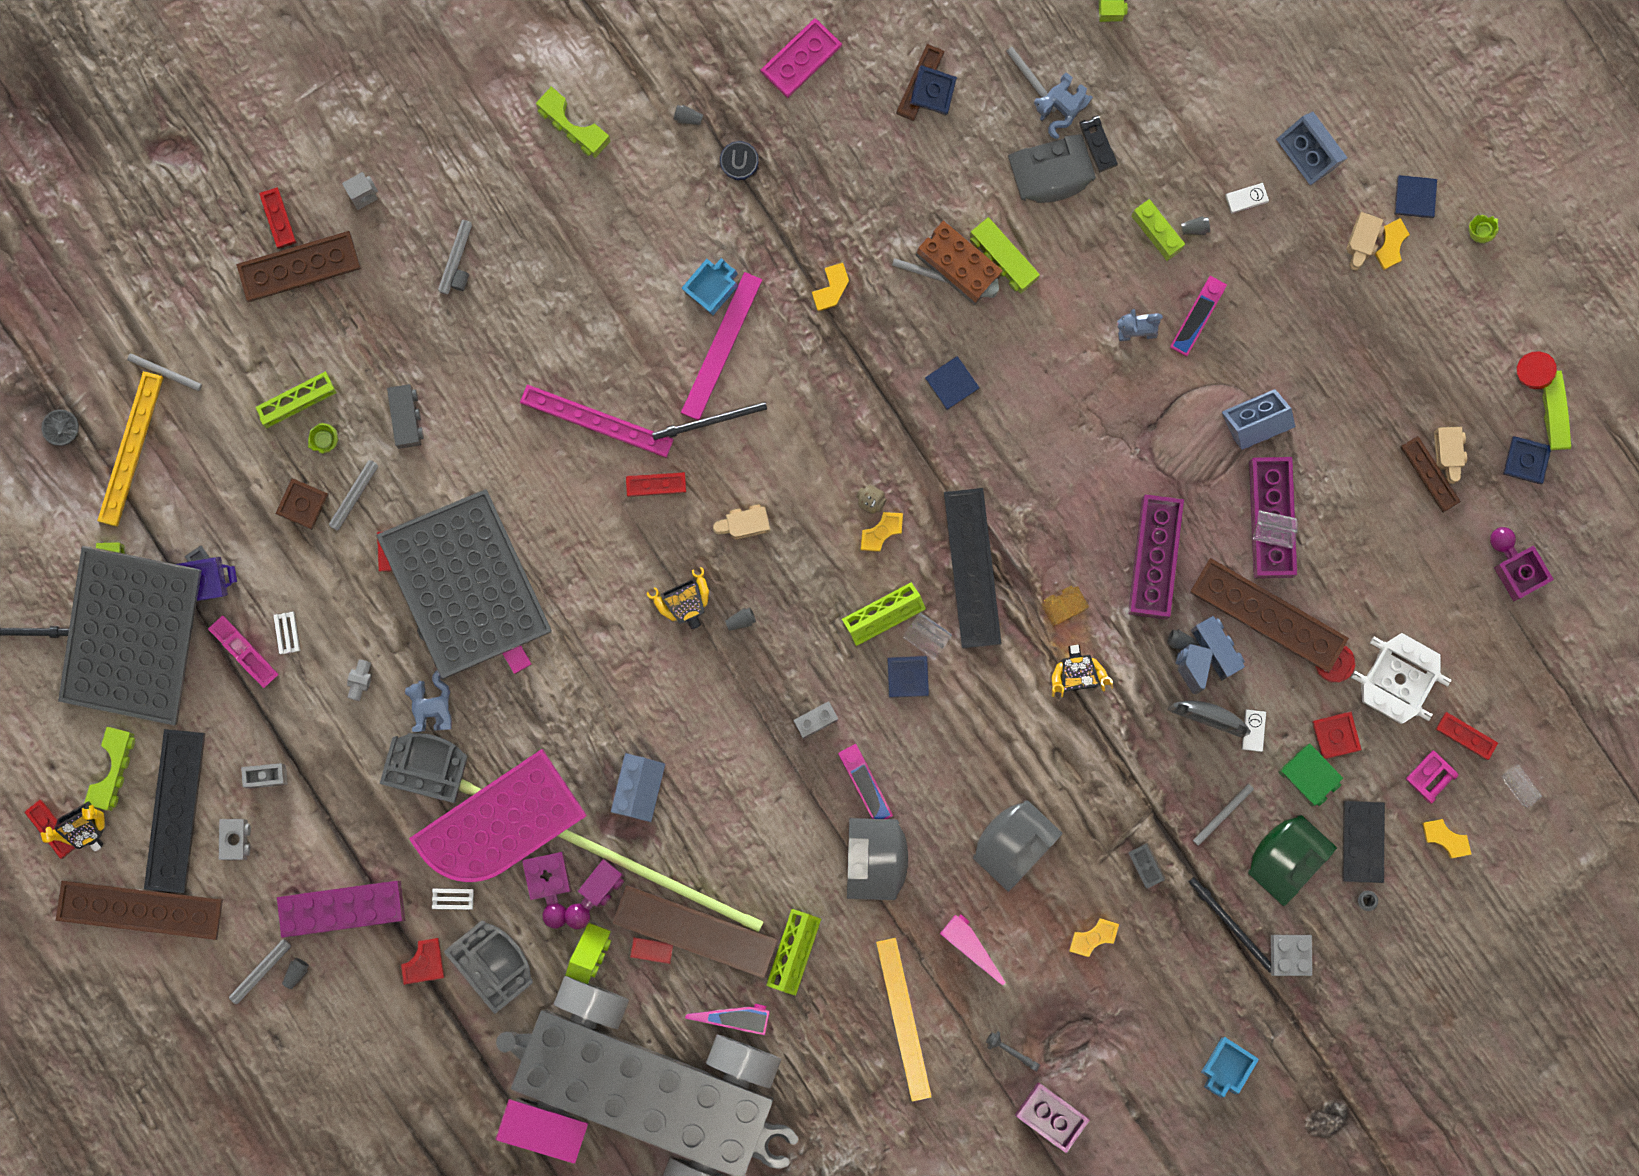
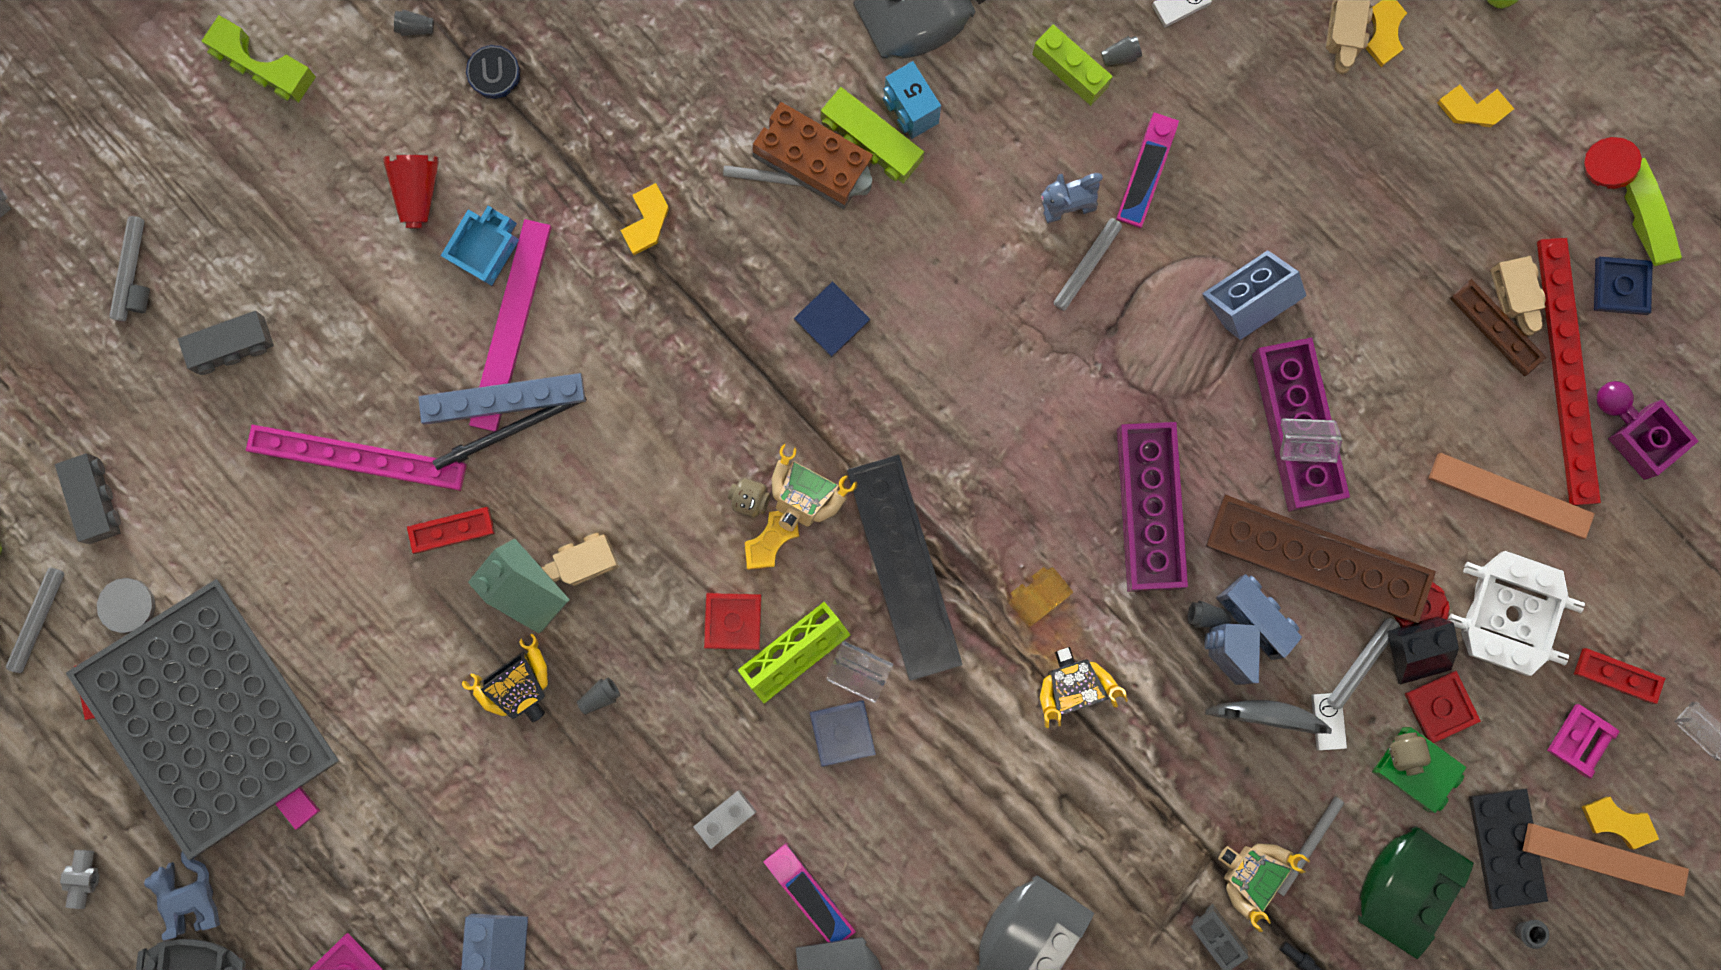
camera: 10 degrees left, 0 degrees up
none -> light grey tile [97,578,155,633]
none -> dark grey brick [177,310,274,375]
none -> red cone [383,155,439,229]
none -> sand blue plate [418,373,586,425]
none -> sand green slope [468,539,570,633]
none -> red tile [704,593,762,650]
none -> torso [771,444,857,531]
none -> dark azure brick [883,61,941,139]
none -> light grey axle [1054,218,1122,311]
none -> torso [1218,844,1310,932]
none -> light grey axle [1327,618,1400,710]
none -> black slope [1387,617,1459,685]
none -> dark tan head [1389,732,1431,776]
none -> nougat tile [1428,453,1595,540]
none -> yellow tile [1437,84,1514,128]
none -> nougat tile [1522,824,1689,897]
none -> red plate [1537,238,1601,506]

